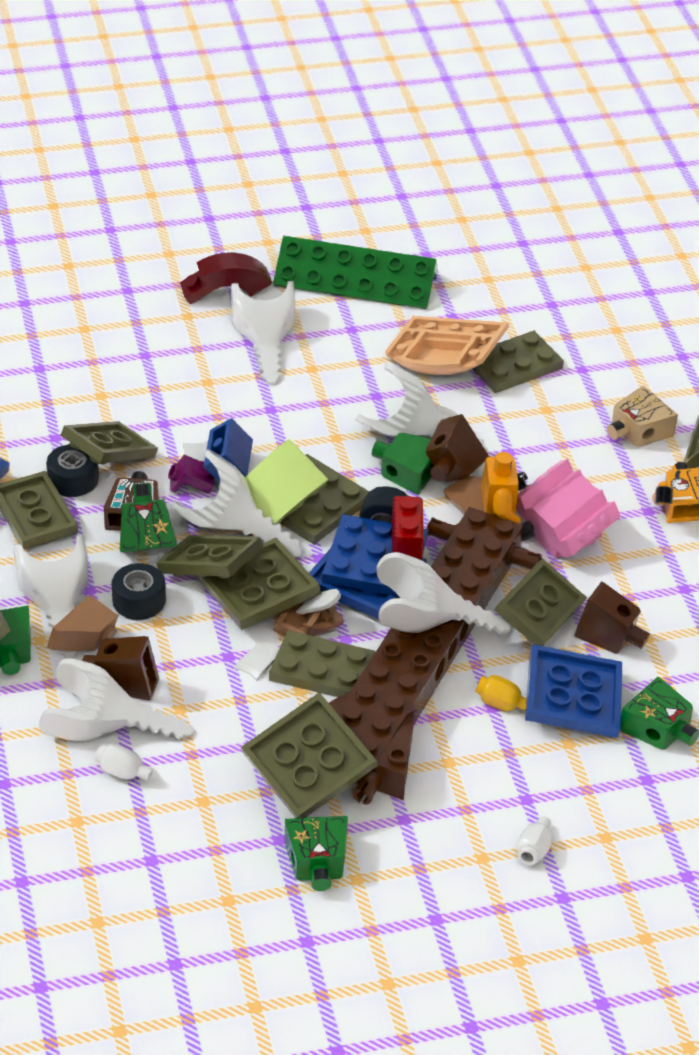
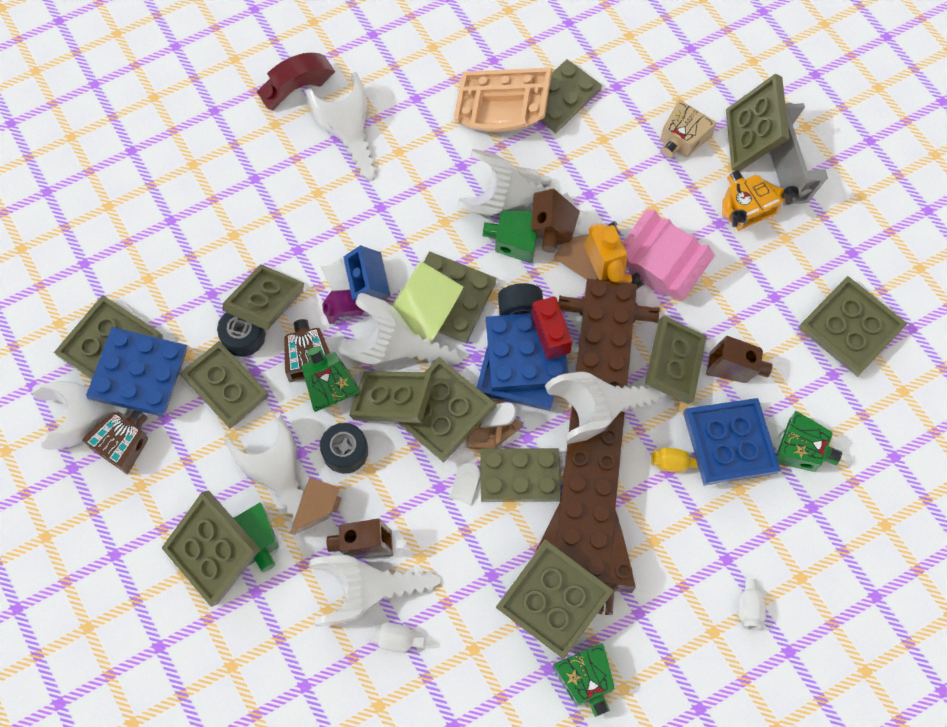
camera: 15 degrees left, 25 degrees up
green bracket [273,235,438,309] -> none

